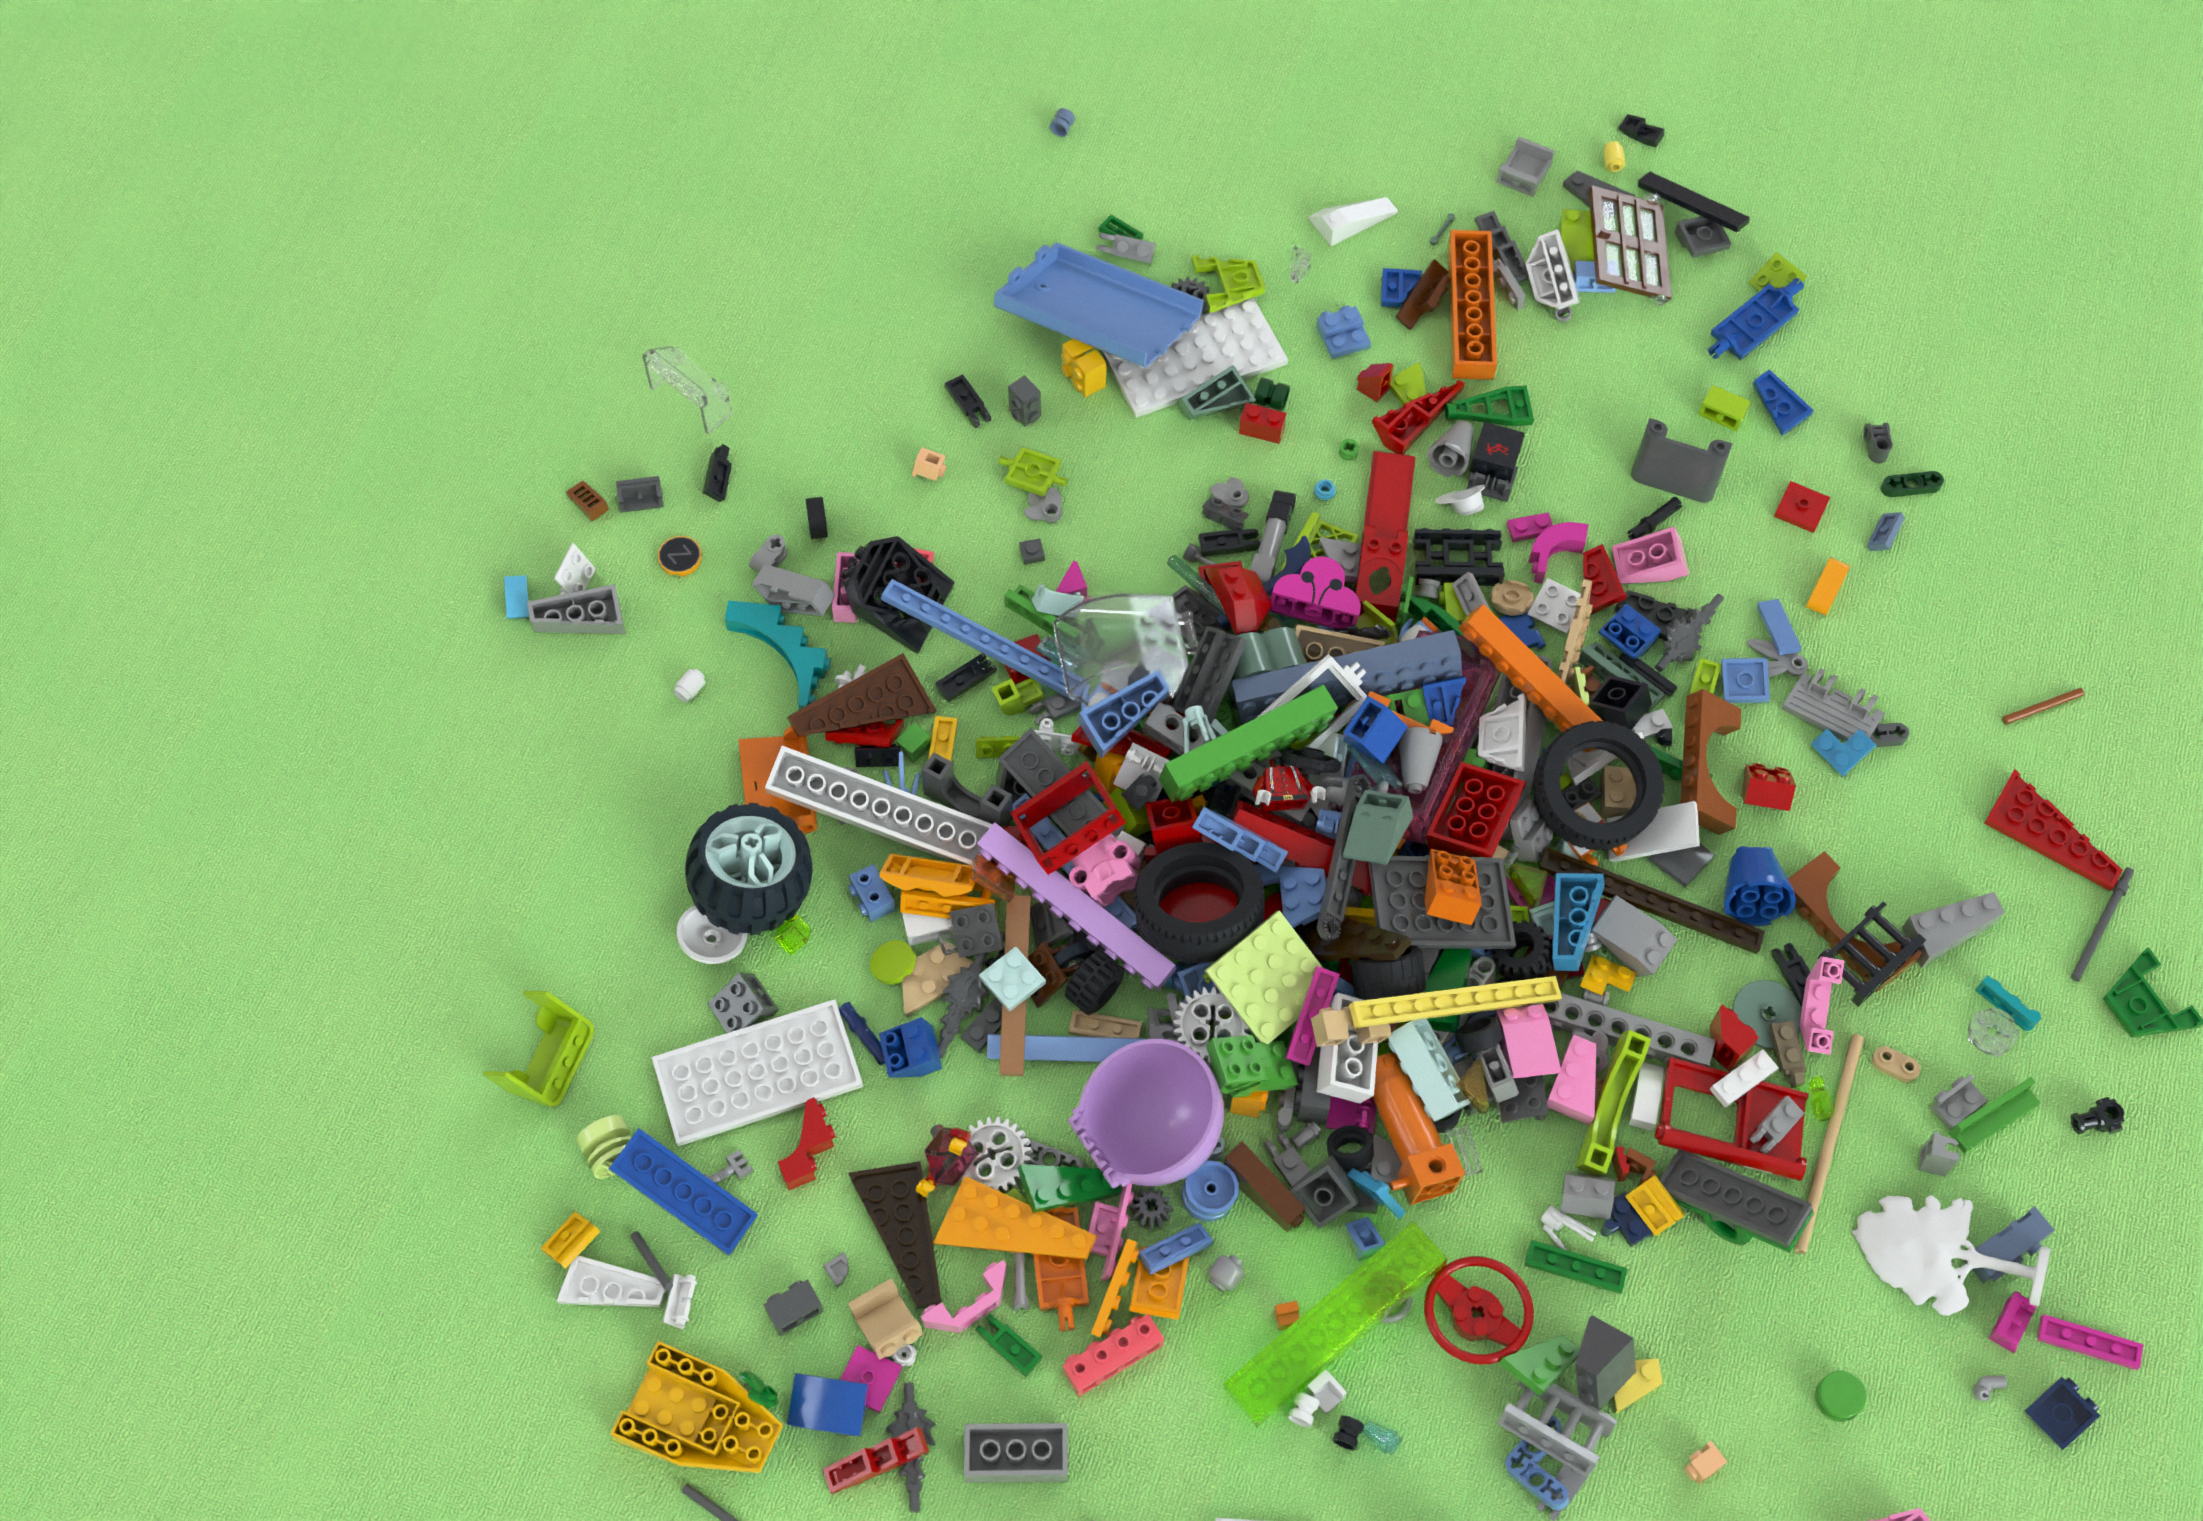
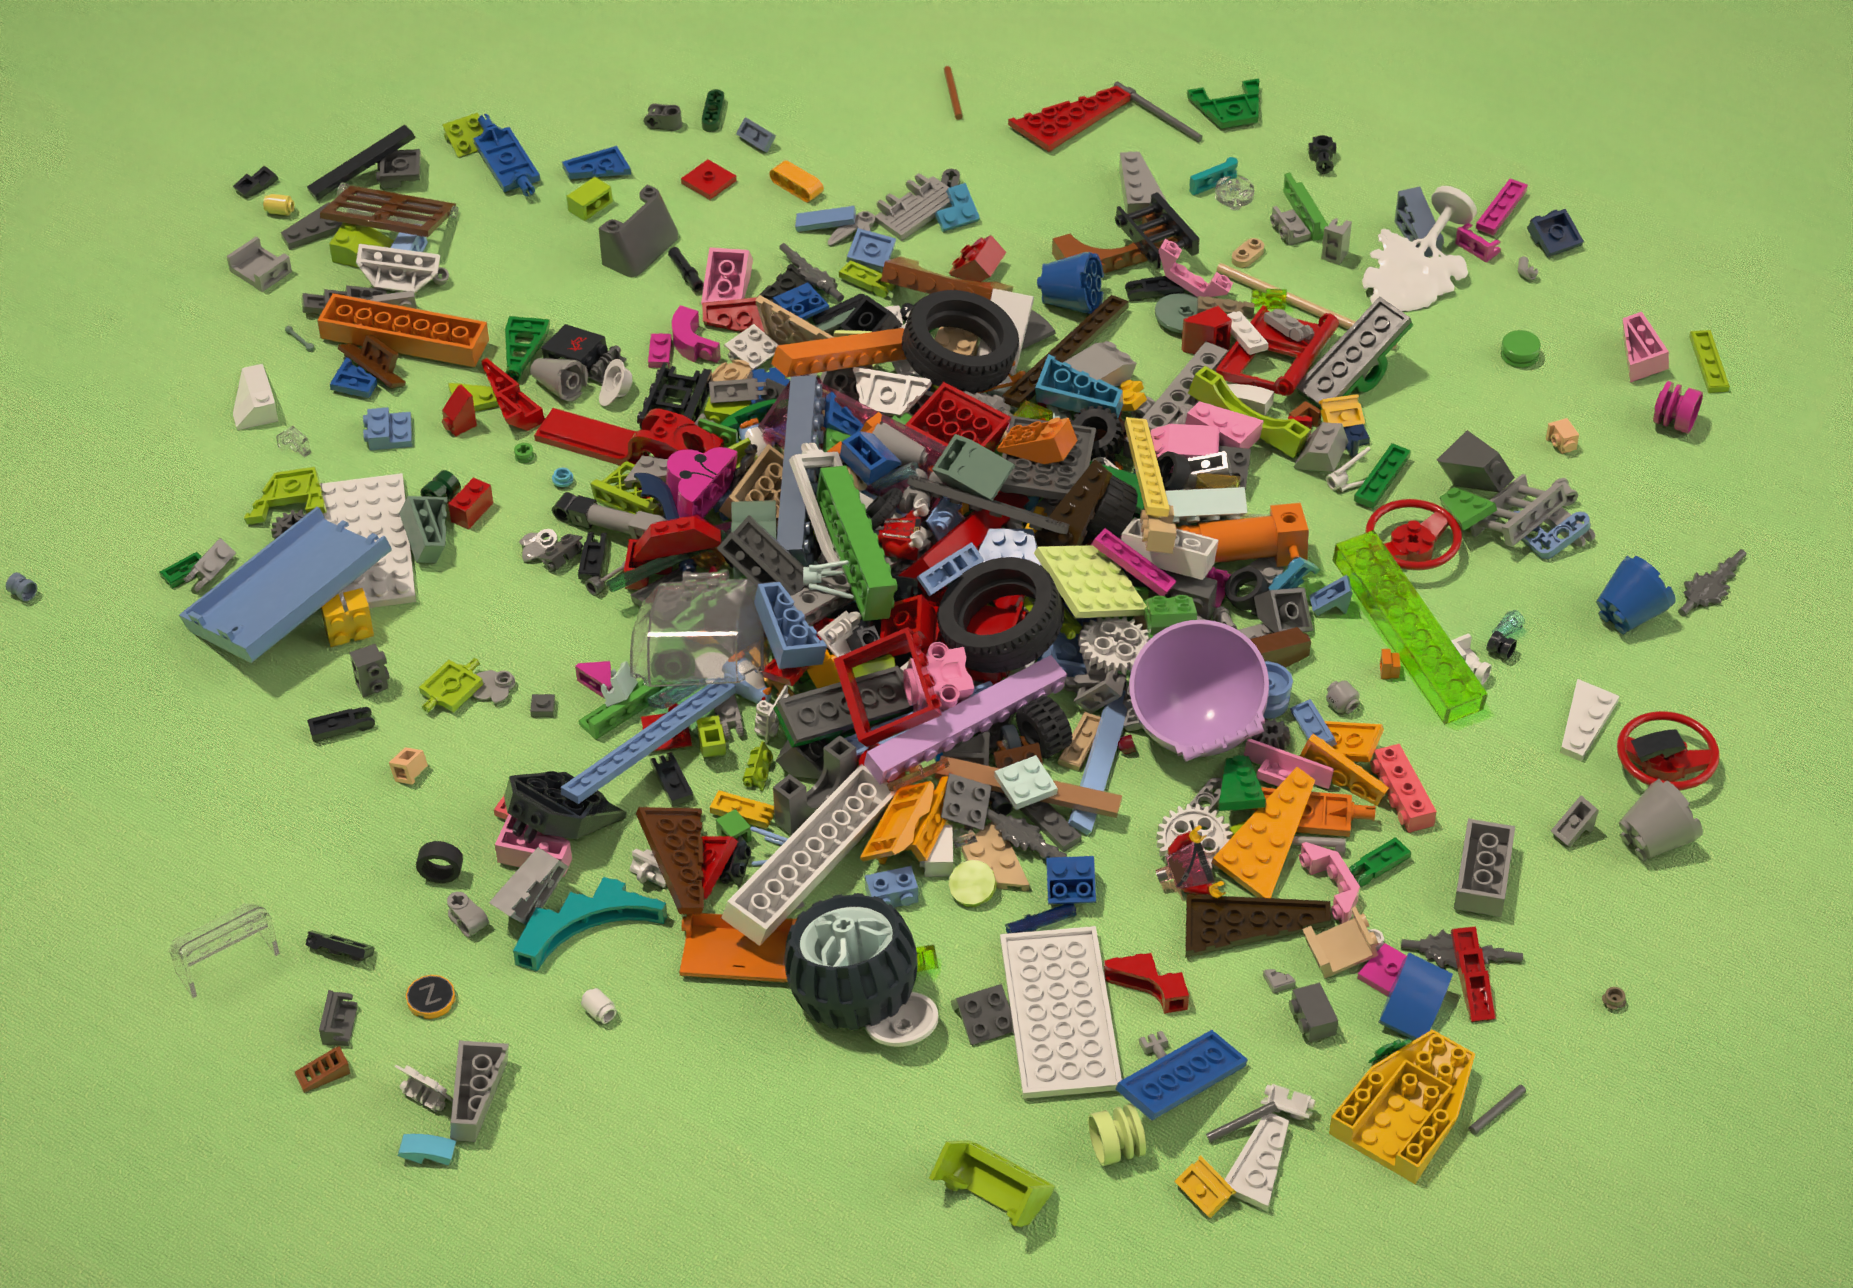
camera: 75 degrees left, 15 degrees down
none -> light grey bush [1552,478,1578,506]

